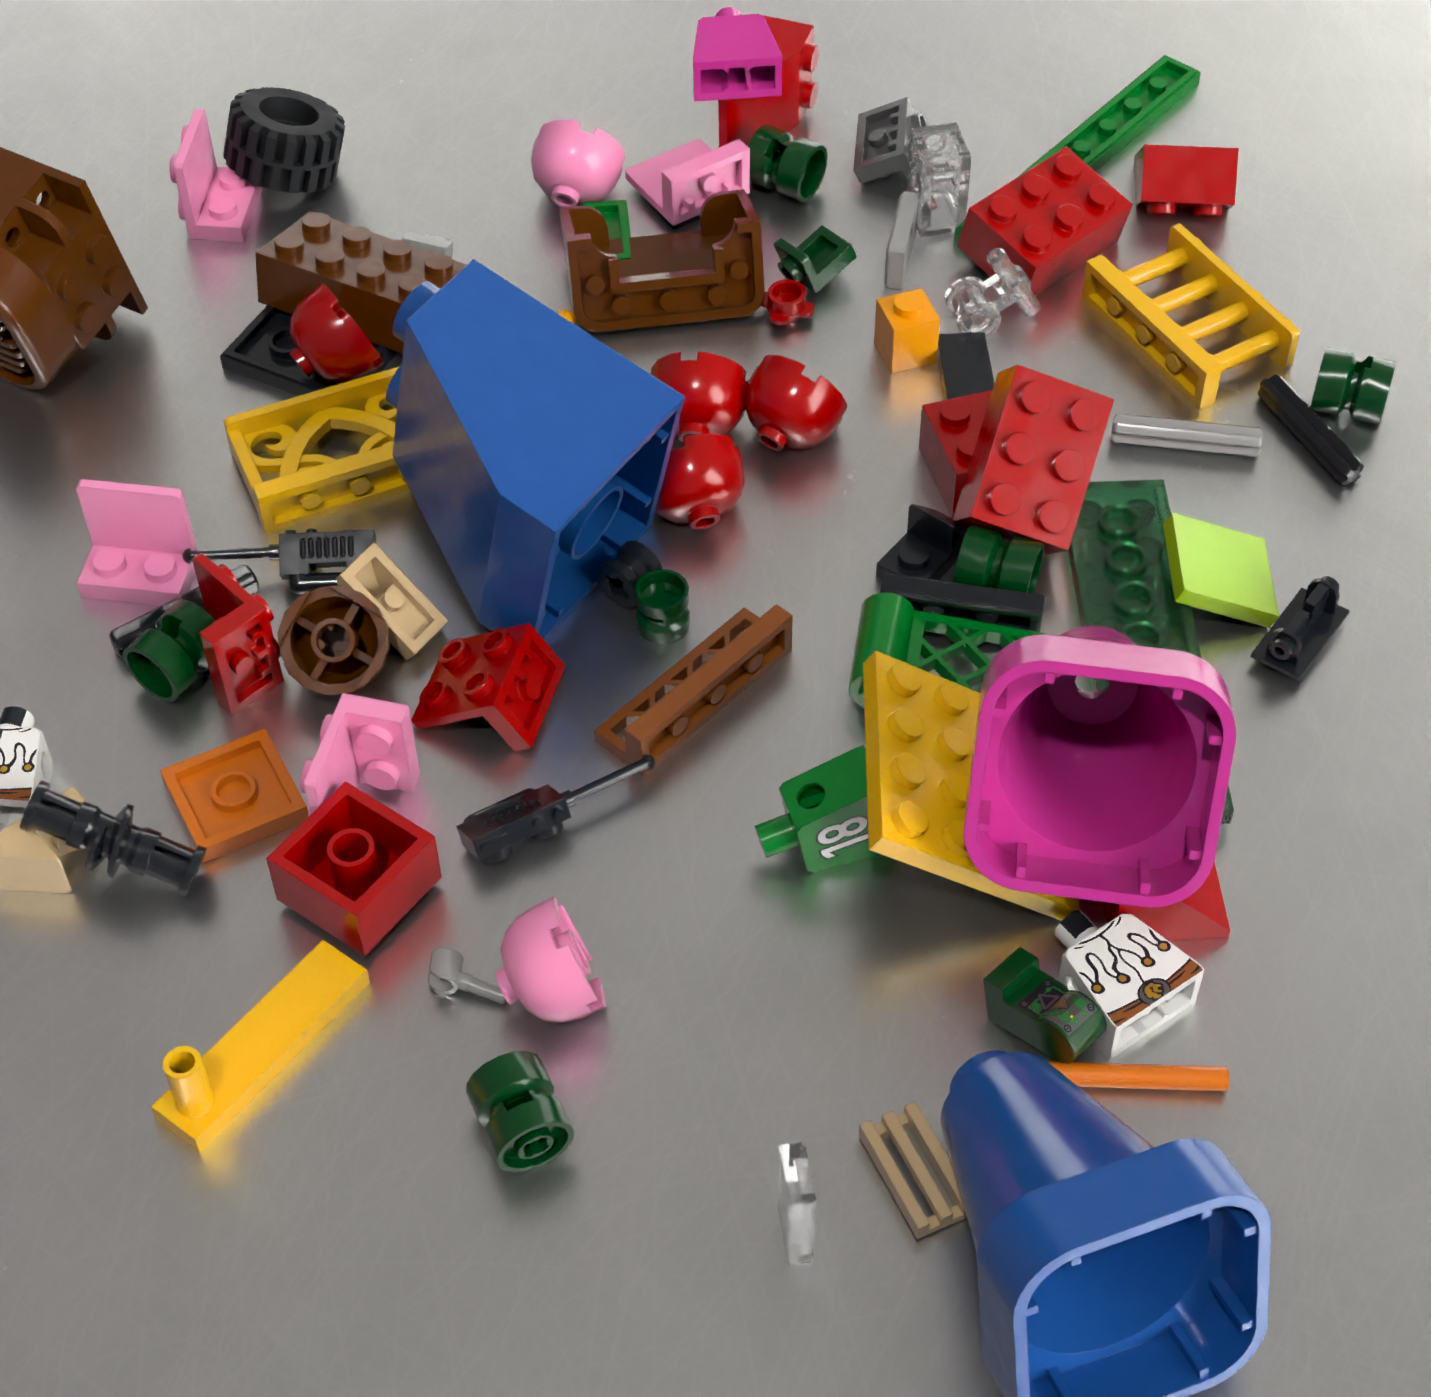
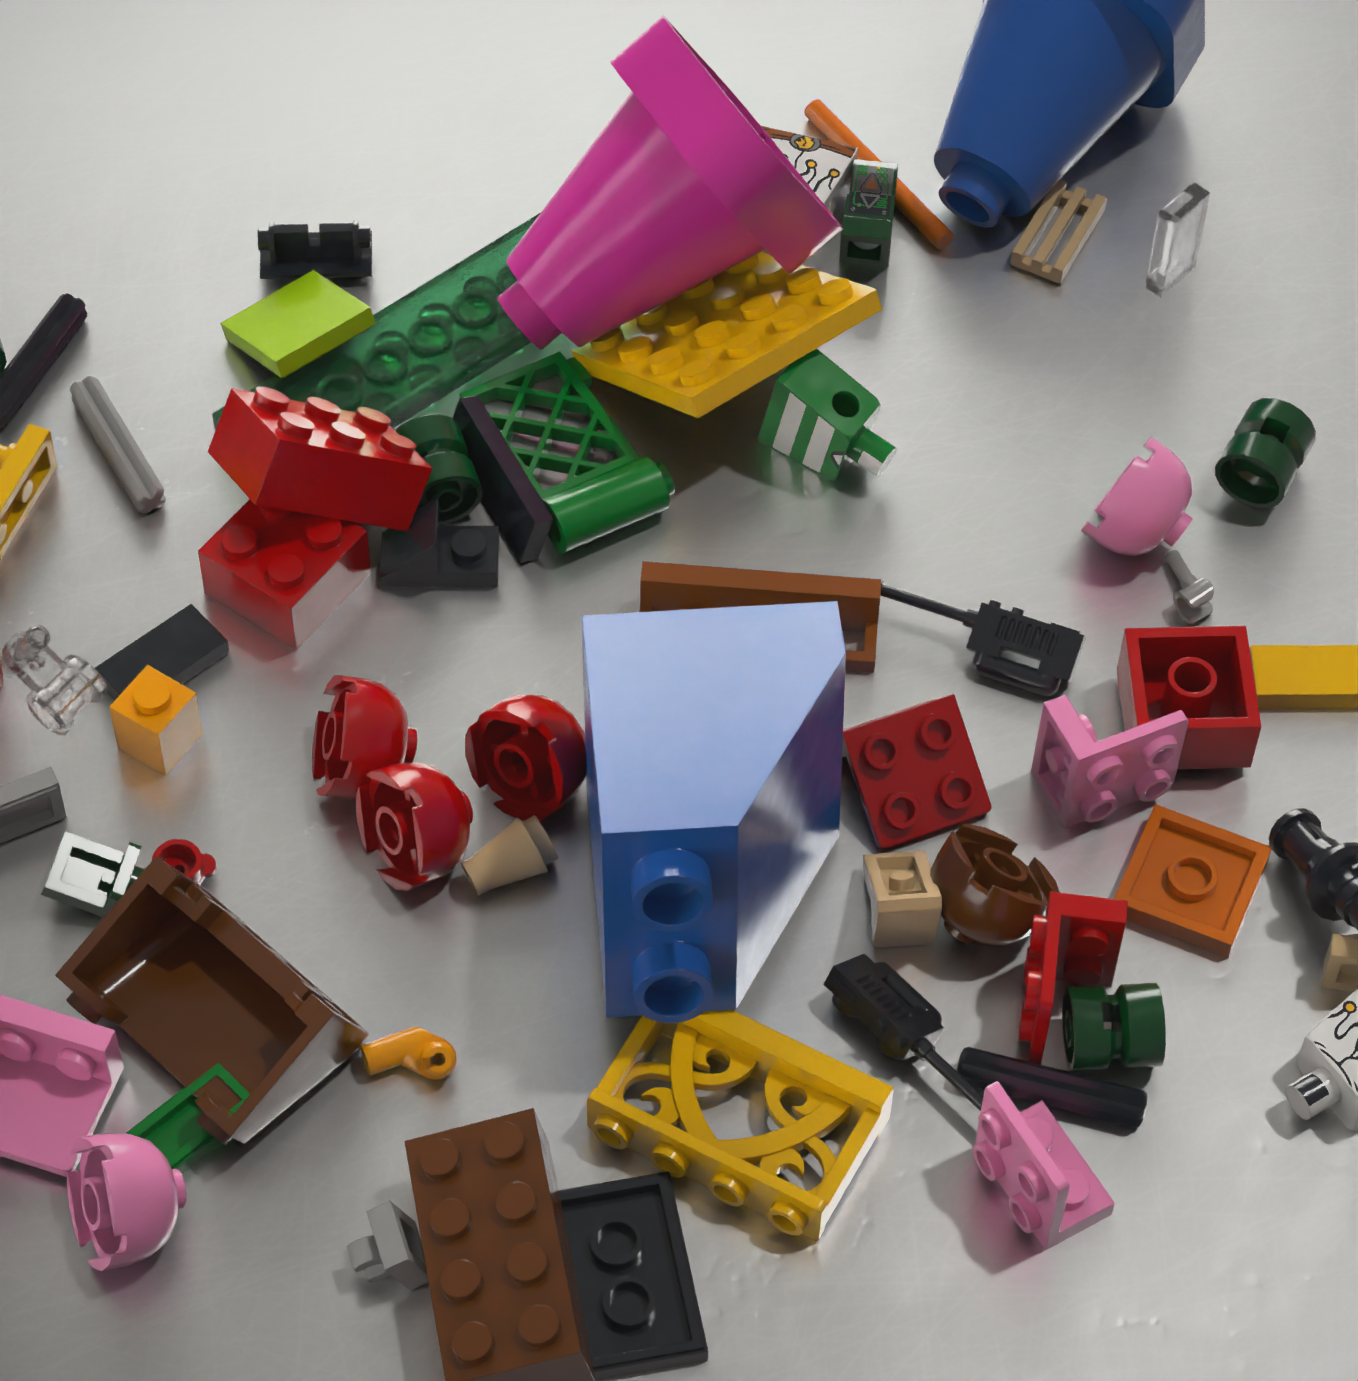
camera: 130 degrees left, 5 degrees up
red cylinder [289,283,384,384] -> none

